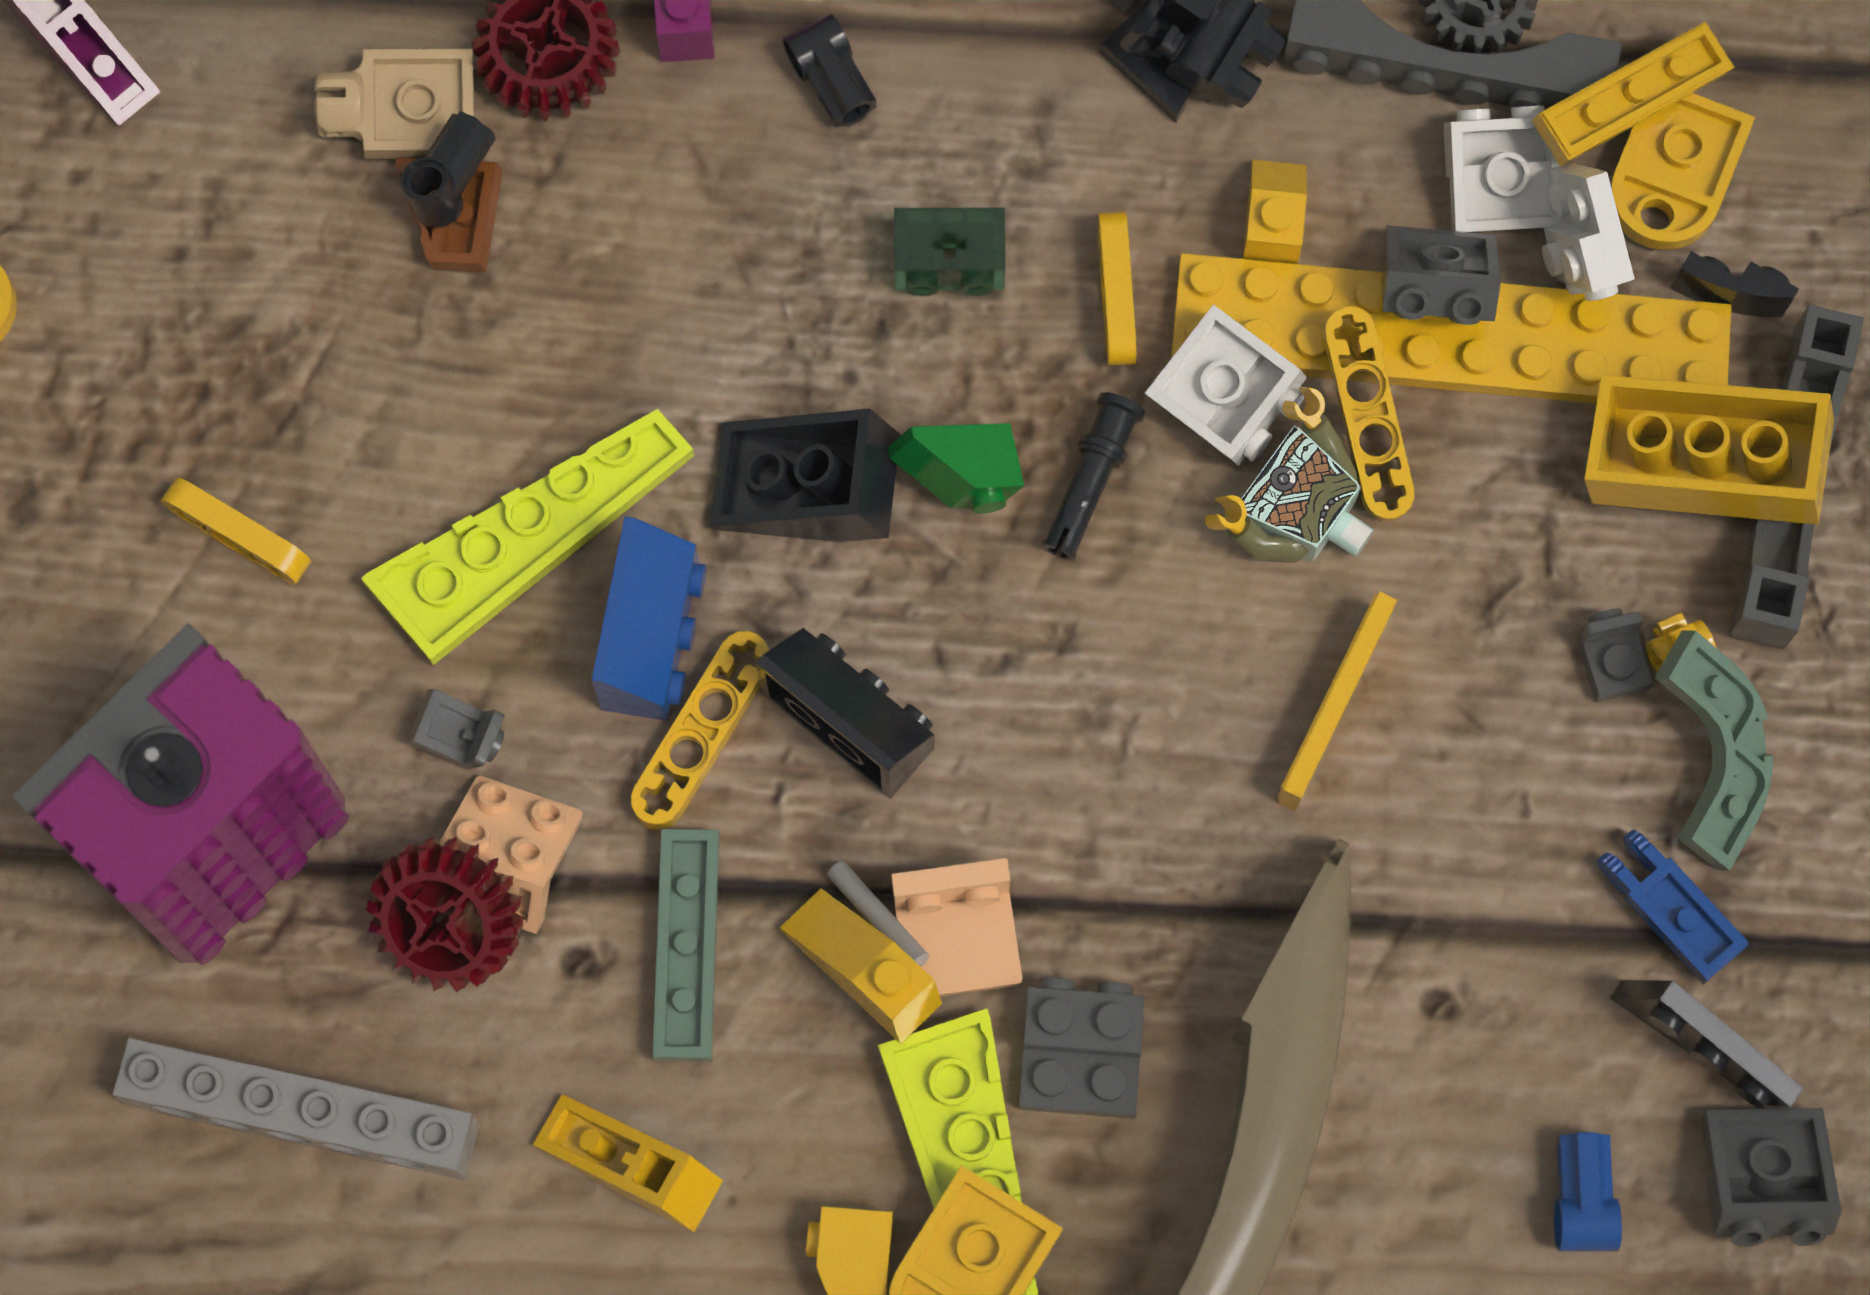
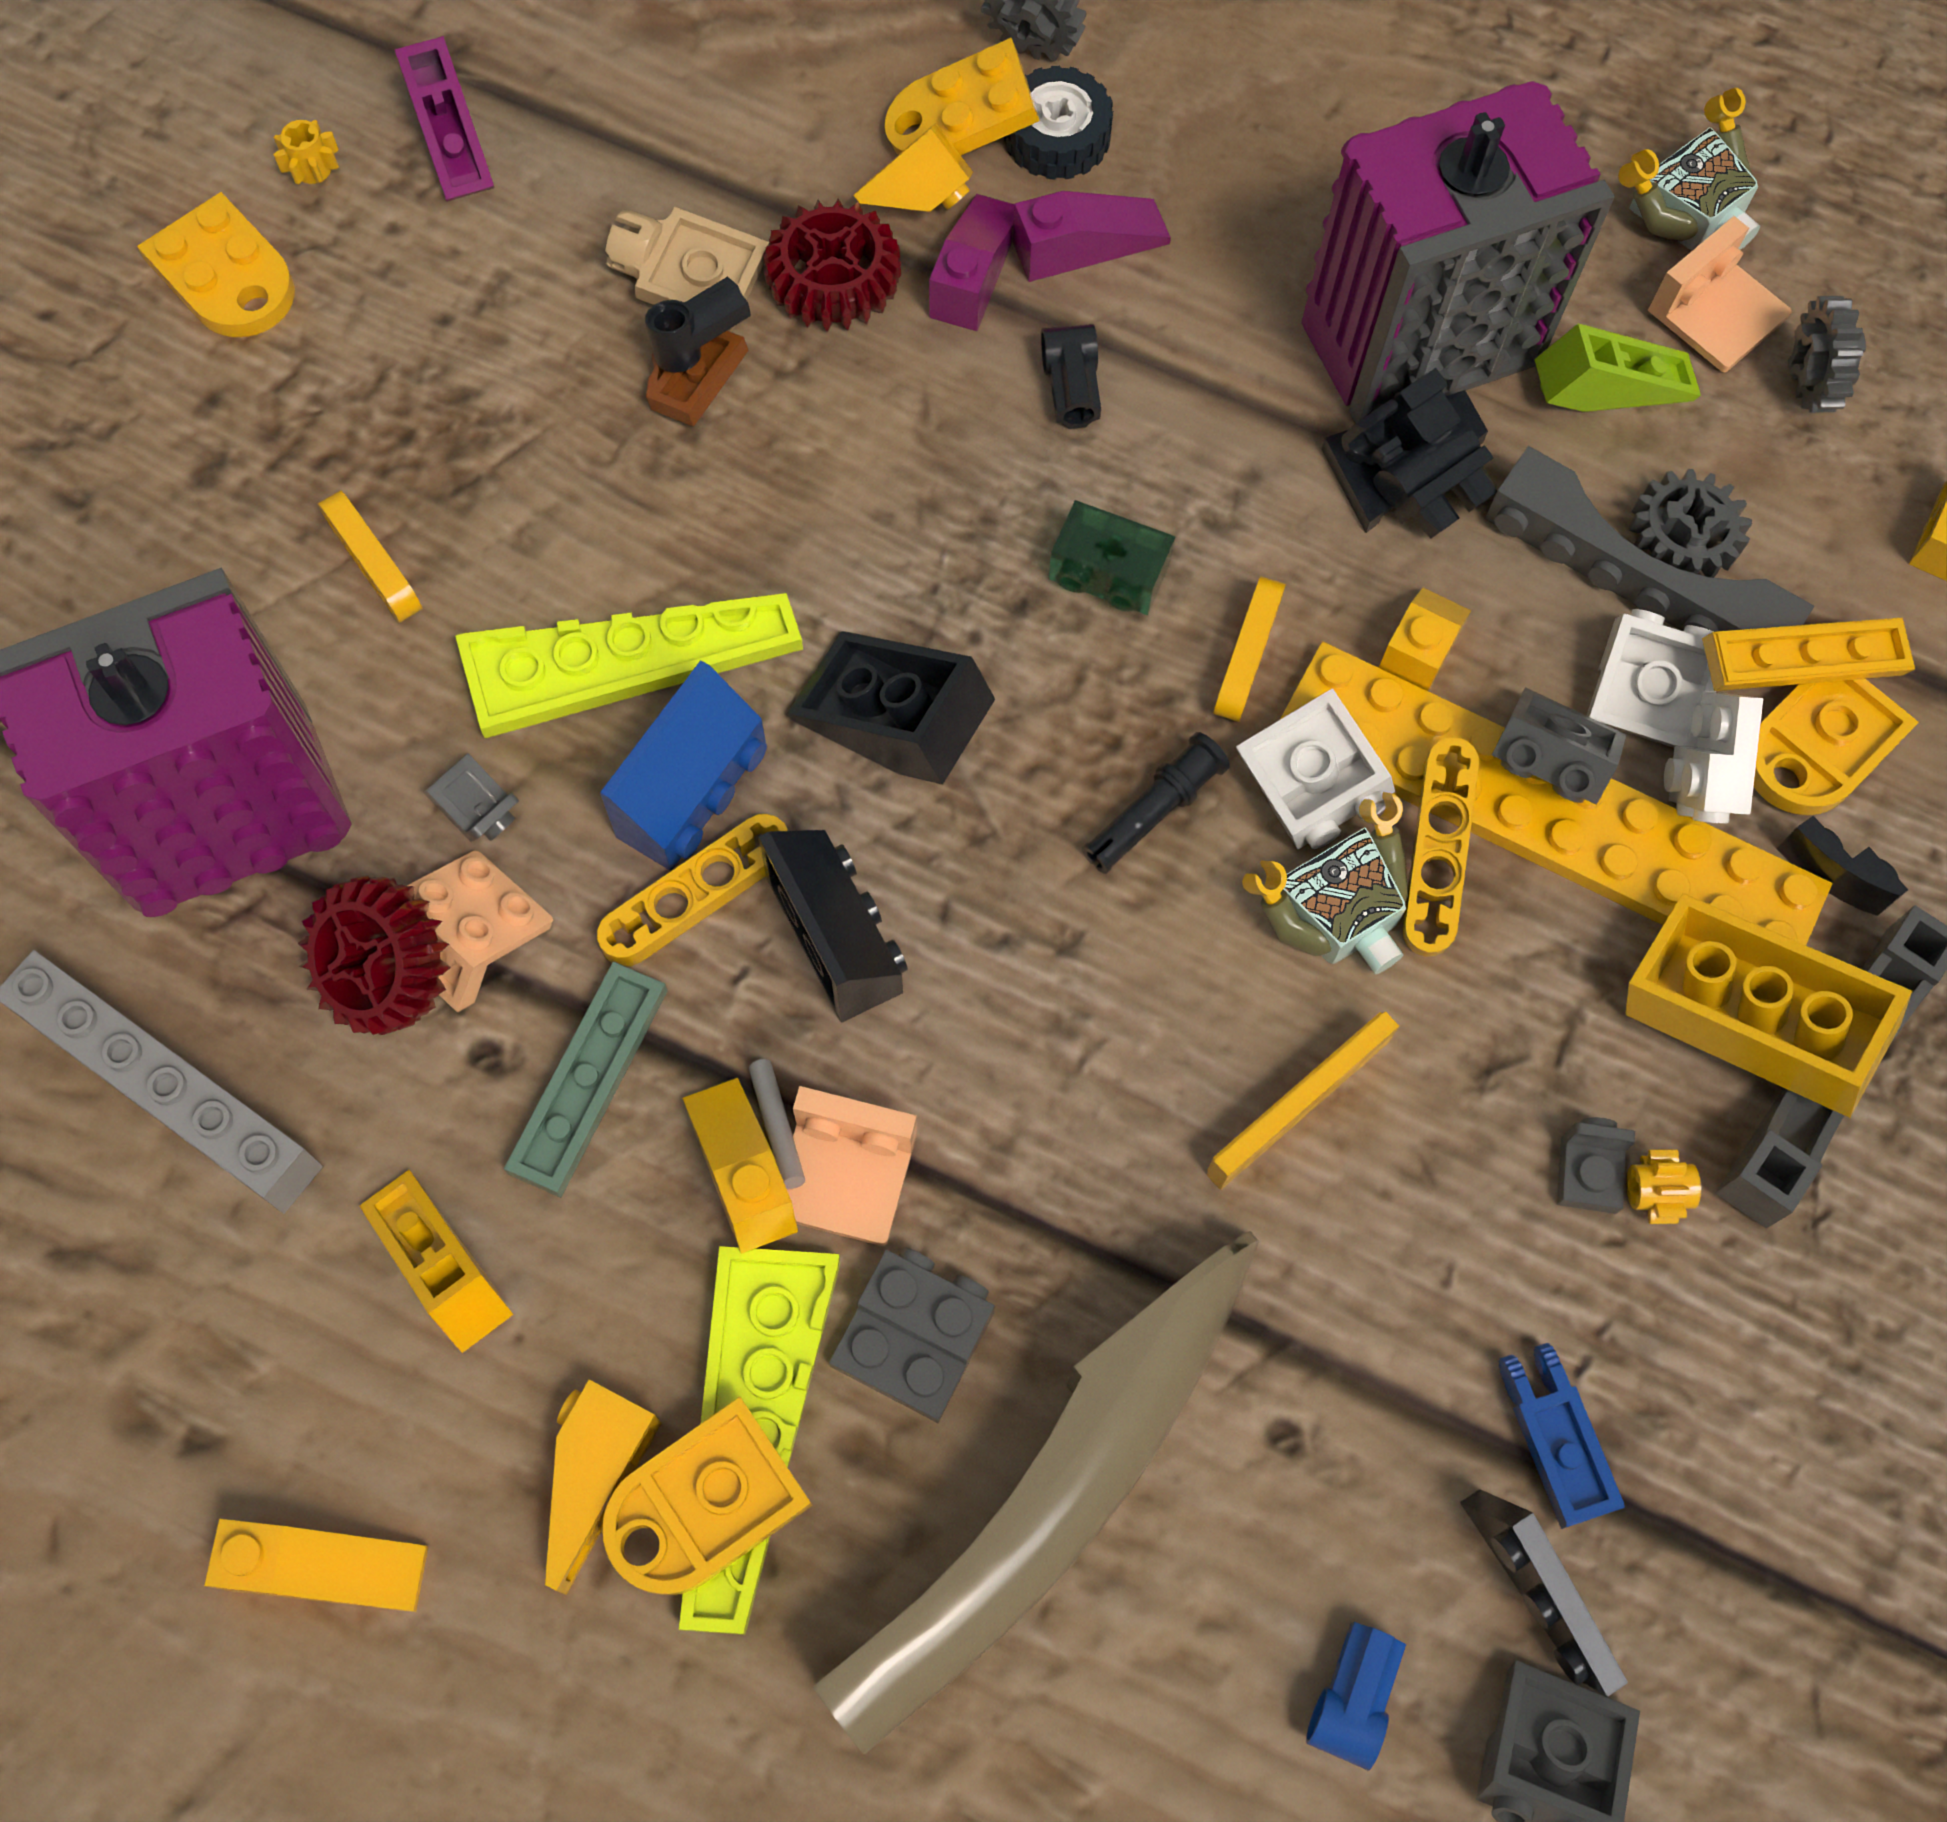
camera: 20 degrees right, 5 degrees down
green slope [887,423,1024,514] -> none
sand green plate [1655,630,1773,871] -> none

